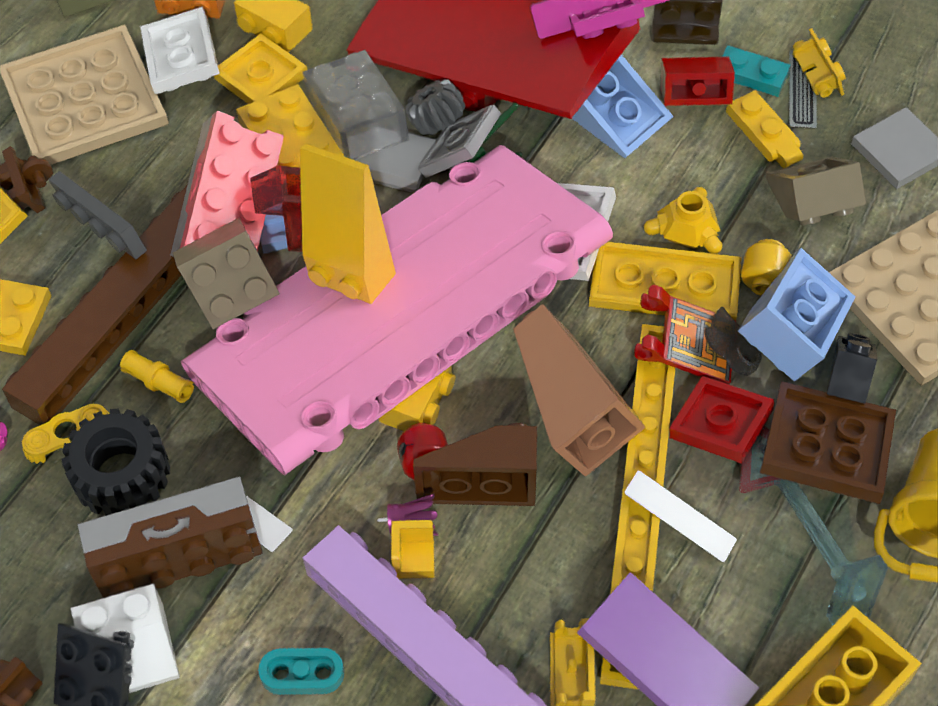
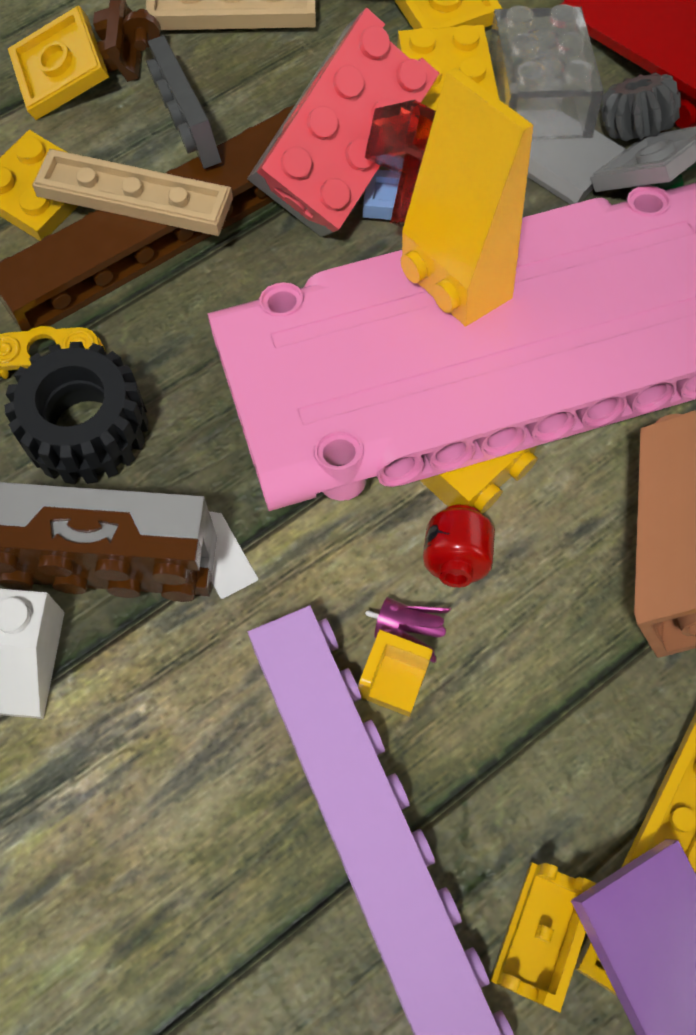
camera: 20 degrees right, 10 degrees up
yellow pin [120,350,194,403] -> none
dark tan brick [173,218,280,329] -> none
teal plate [258,648,345,695] -> none
reddish brown slope [413,423,537,506] -> none
none -> tan tile [32,149,233,236]

